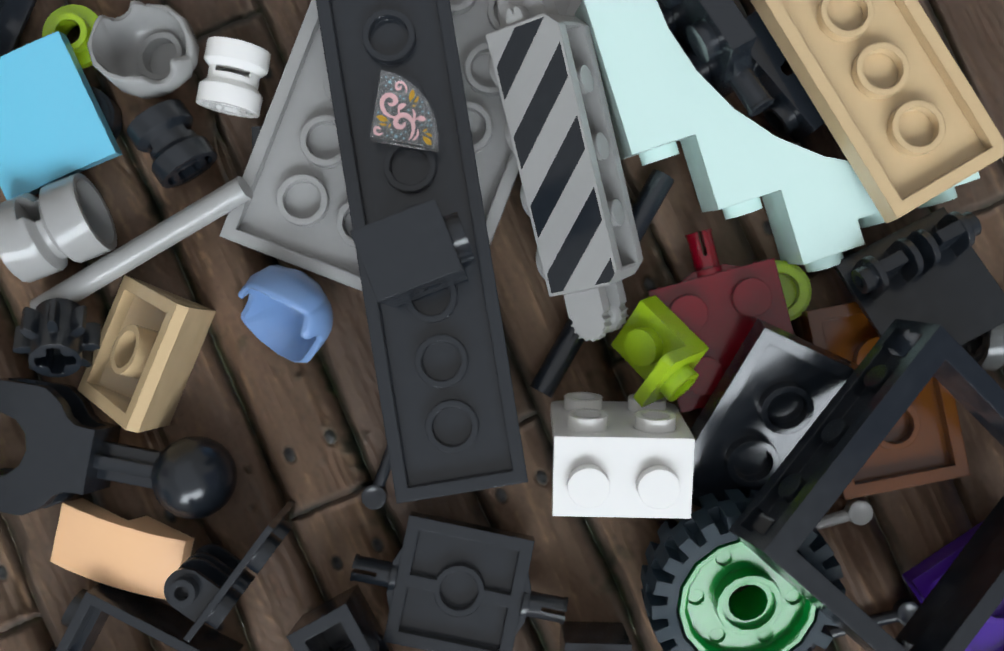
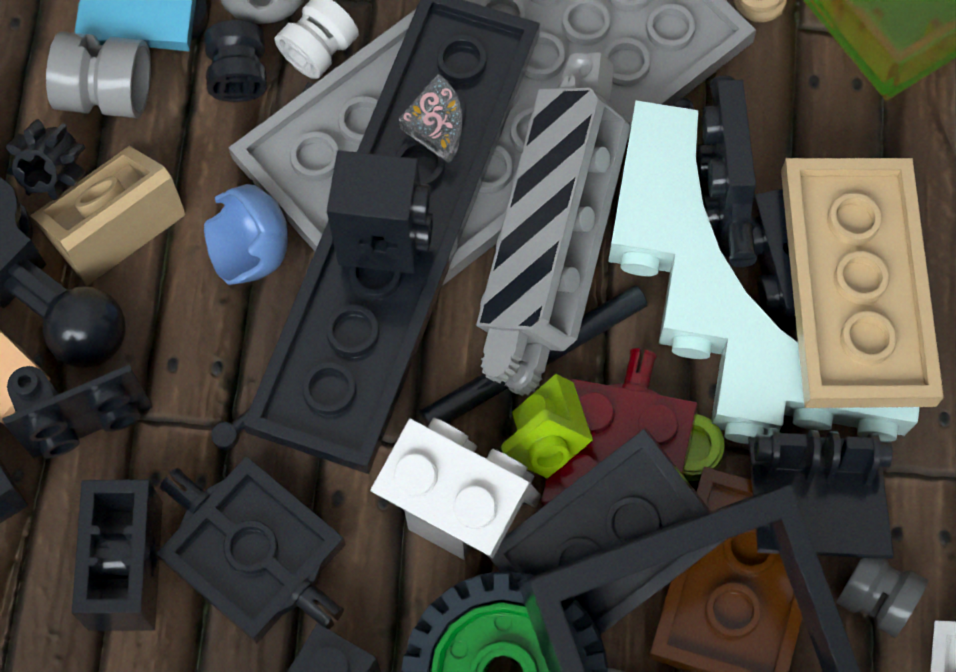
camera: 30 degrees right, 20 degrees down
light grey bar [30,176,253,309] -> none

